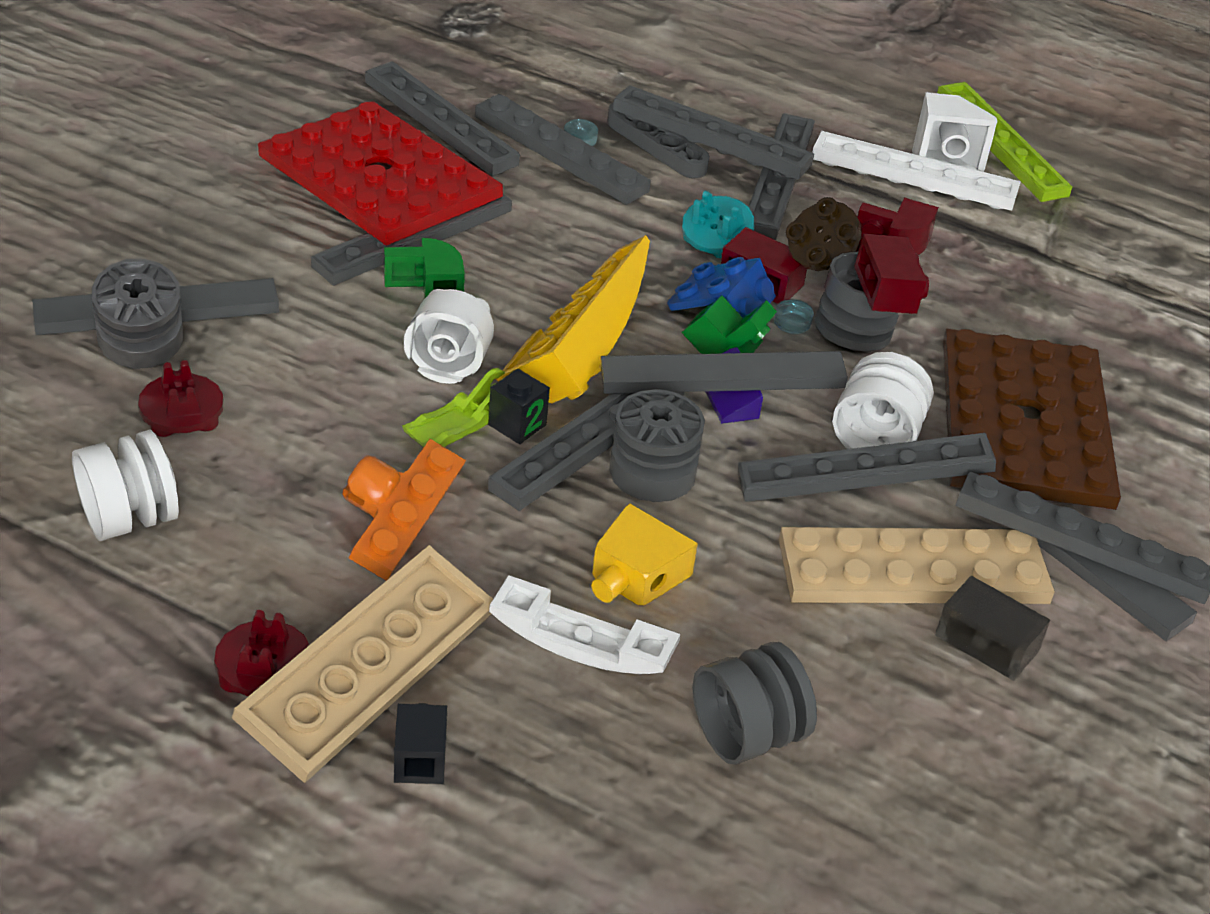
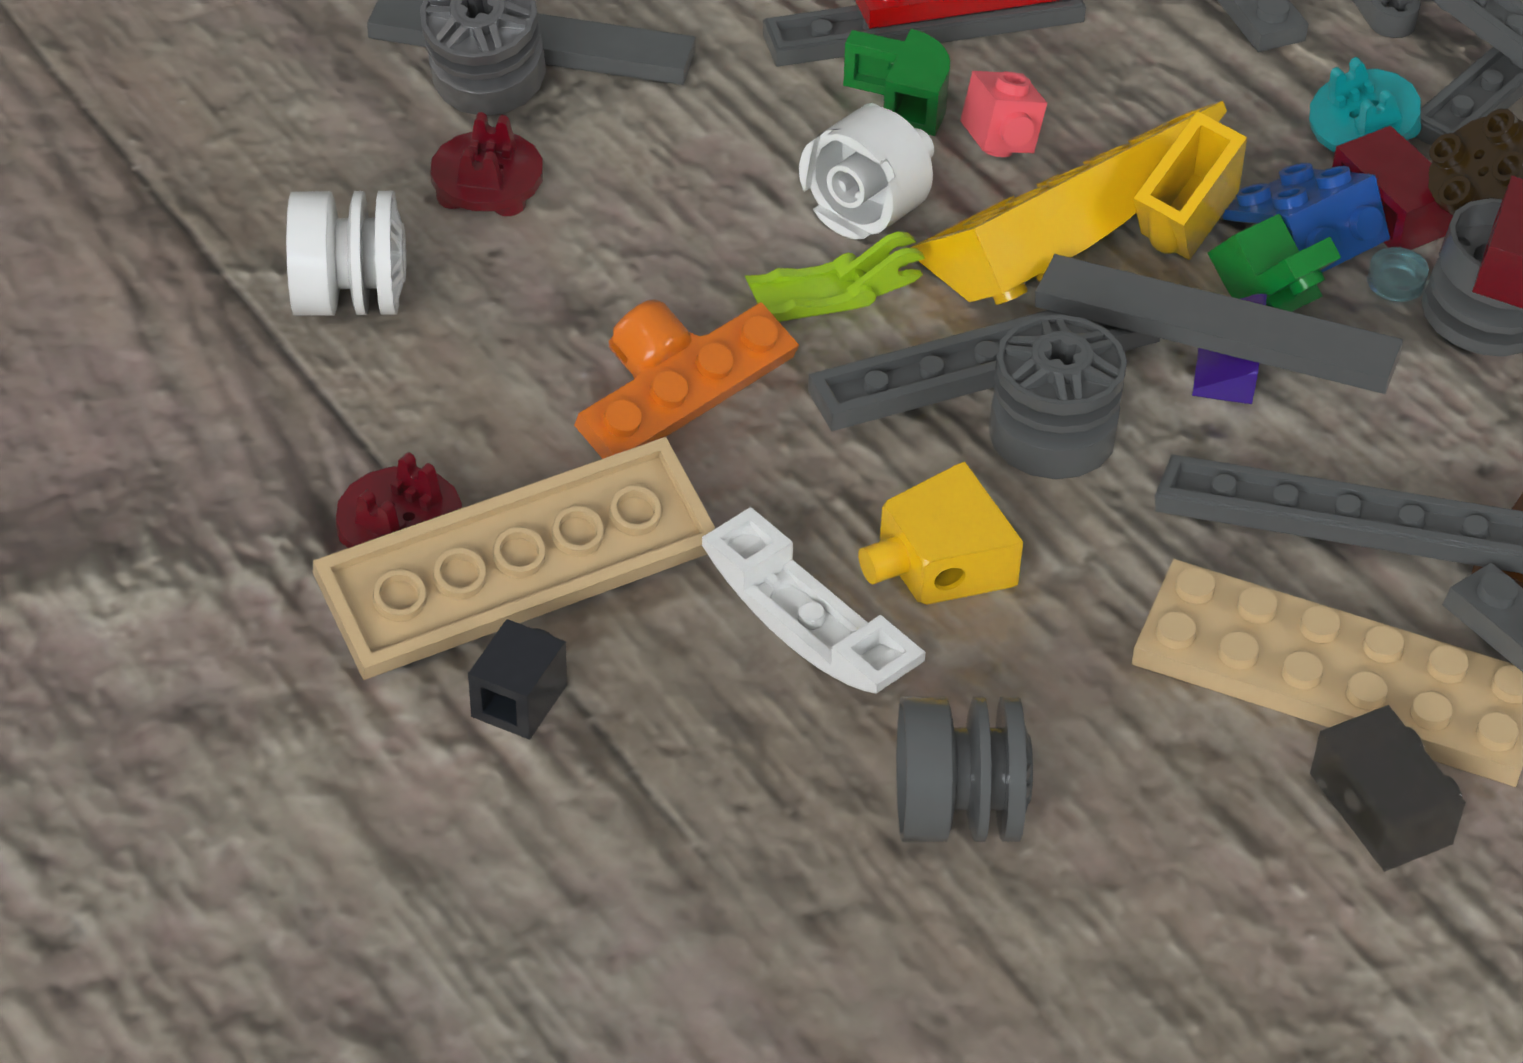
camera: 30 degrees right, 5 degrees up
black brick [488,369,550,445] -> none
white wheel [832,352,934,449] -> none
none -> coral brick [960,71,1047,157]
none -> yellow torso [1134,111,1247,260]

